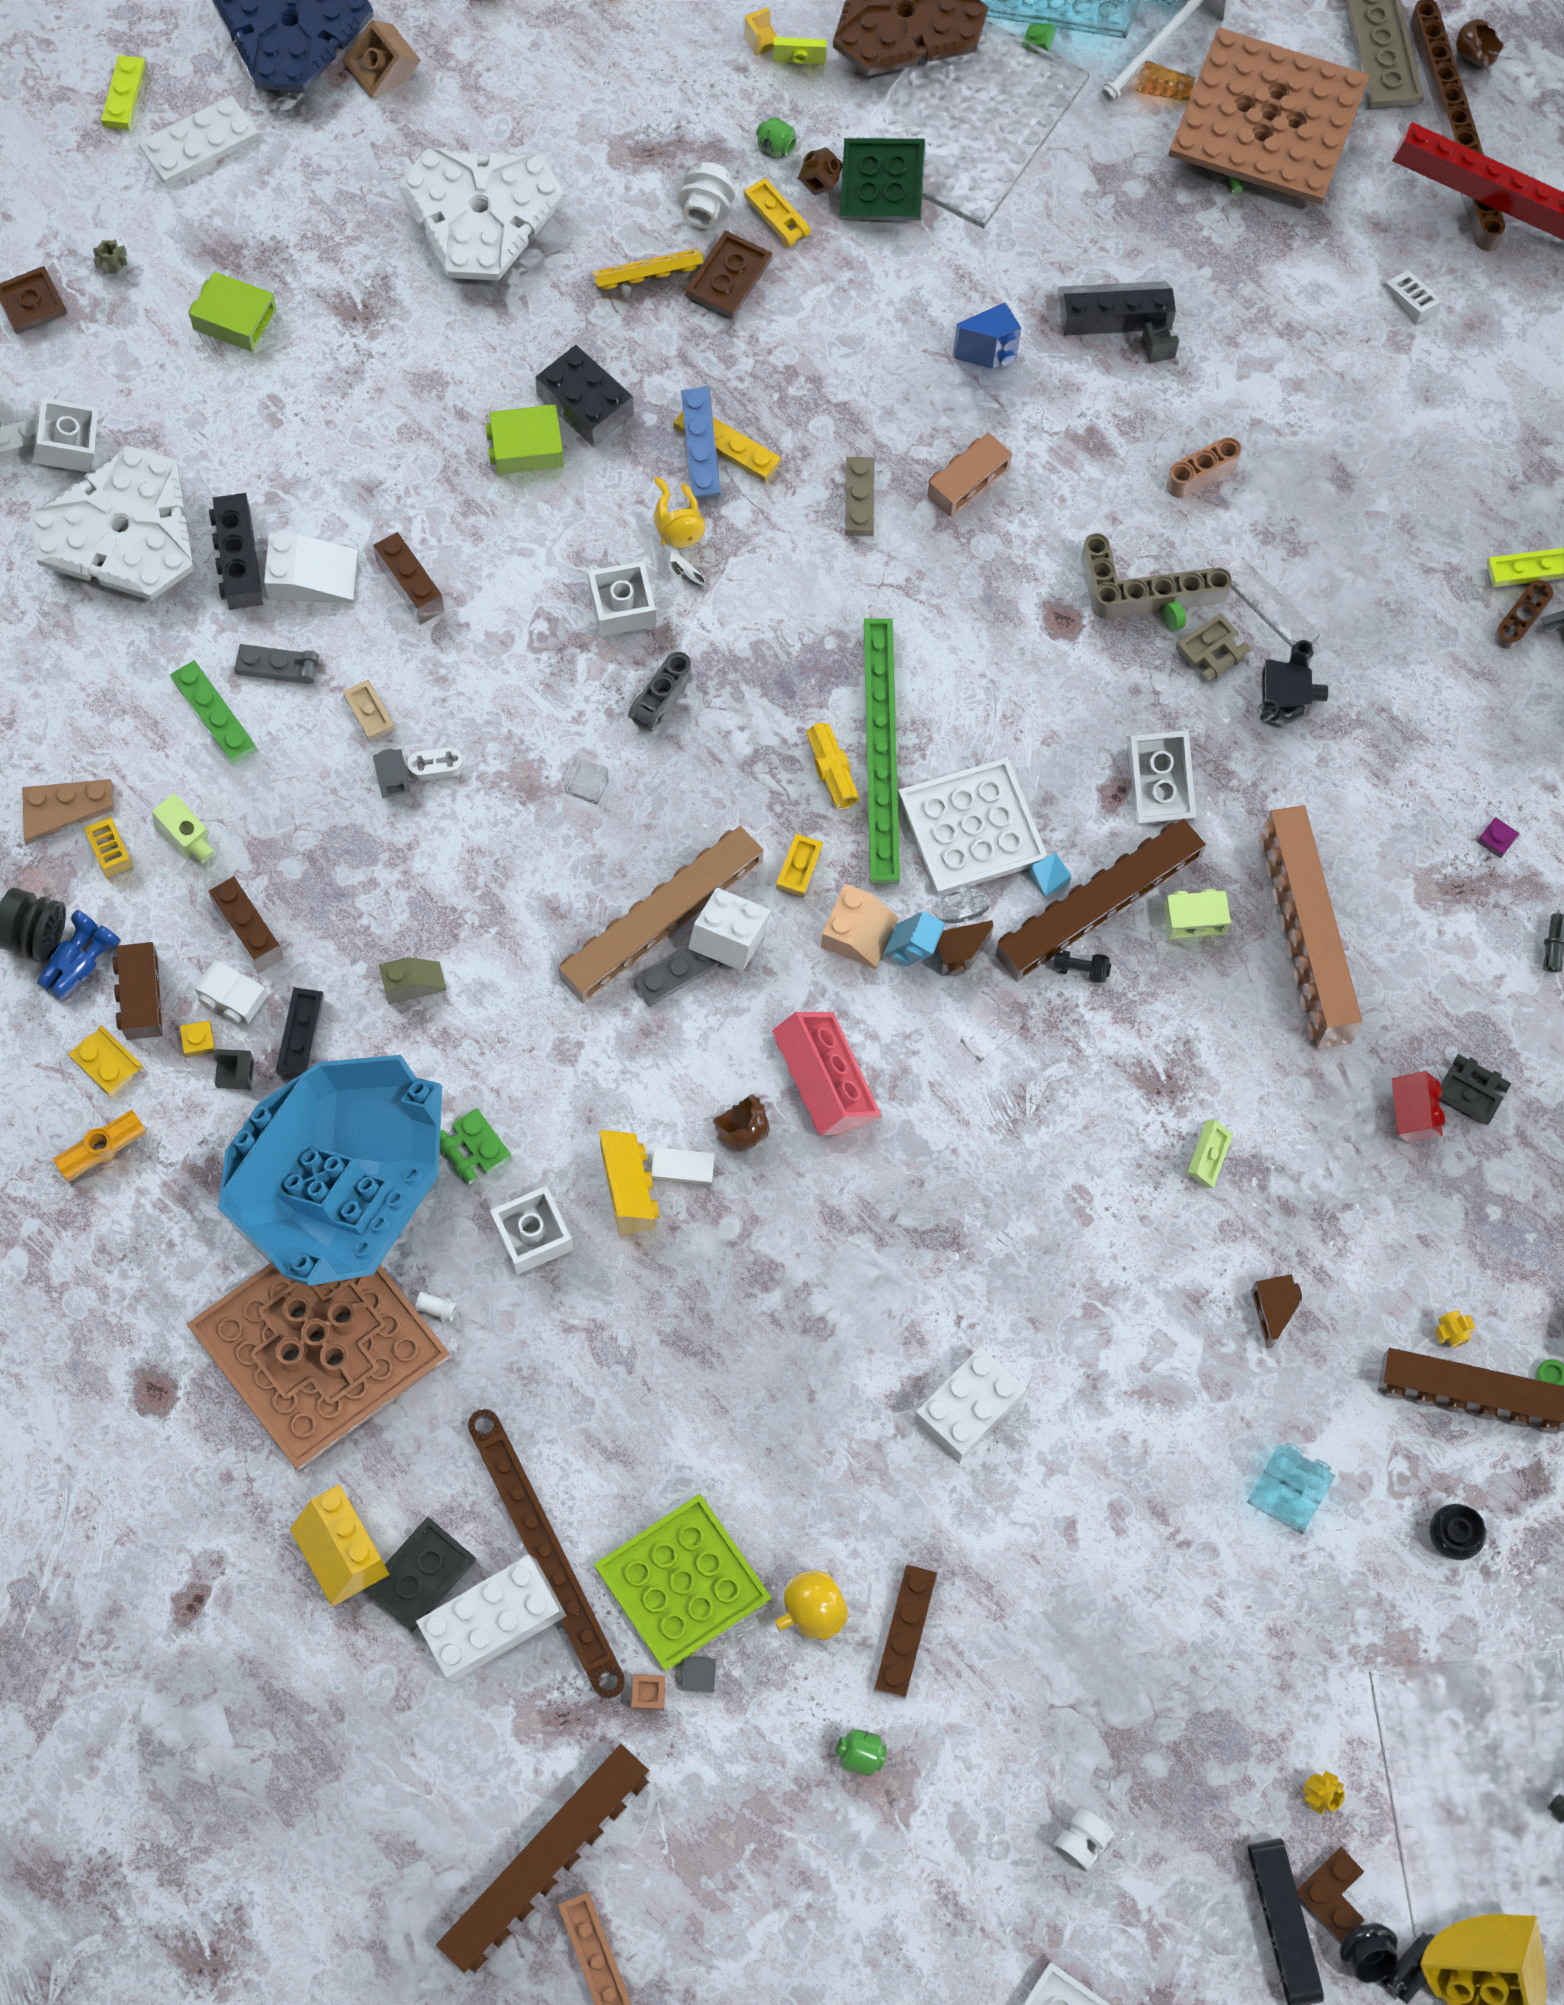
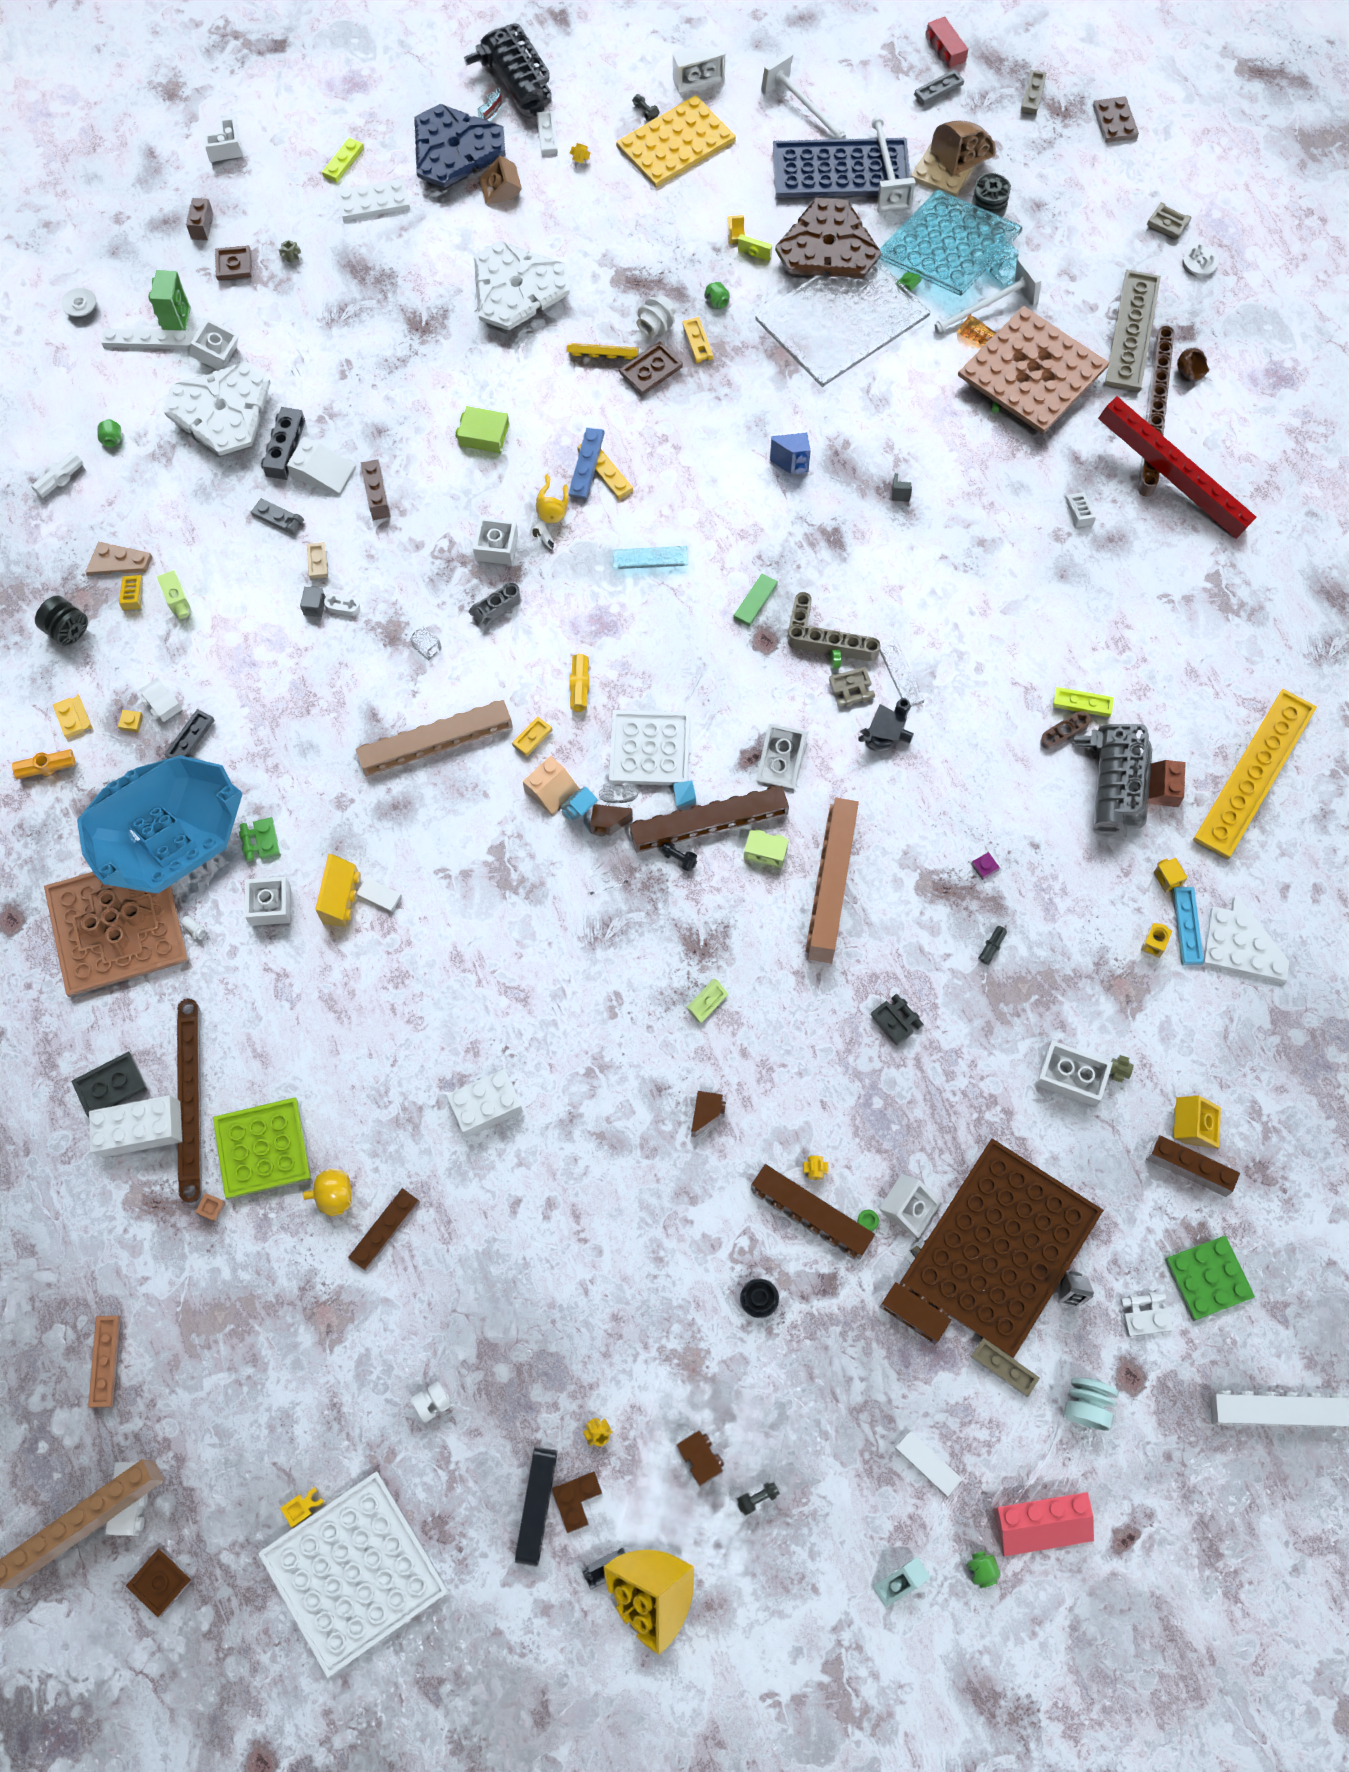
camera: 25 degrees right, 0 degrees up
blue piece [37,910,121,1000] -> none
reddish brown brick [112,942,163,1040] -> none
bright green plate [170,660,257,765] -> none
lime brick [189,271,277,352] -> none
reddish brown brick [208,876,284,974] -> none
pearl dark grey panel [214,1049,255,1090] -> none
yellow slope [290,1484,389,1607] -> none
olive slope [379,957,447,1005] -> none
reddish brown brick [436,1744,650,1976] -> none
black brick [535,345,634,447] -> none
dark grey plate [634,947,724,1007] -> none
dark grey tile [682,1657,716,1693] -> none
white brick [688,888,771,971] -> none
reddish brown hair [713,1094,770,1152] -> none
coral slope [772,1012,882,1135] -> none
reddish brown brick [797,147,843,195] -> none
bright green head [836,1729,887,1776] -> none
dark green plate [840,138,926,221] -> none
dark tan plate [845,457,874,536] -> none
bright green plate [864,618,900,884] -> none
nougat brick [927,432,1012,517] -> none
black slope [1058,281,1176,336] -> none
nougat beam [1166,437,1241,498] -> none
clear light blue plate [1246,1443,1336,1535] -> none
black piece [1340,1922,1399,1983] -> none
red brick [1392,1071,1445,1143] -> none
none -> clear light blue plate [613,546,688,569]
none -> reddish brown brick [676,1430,724,1487]
none -> tile [733,573,778,627]

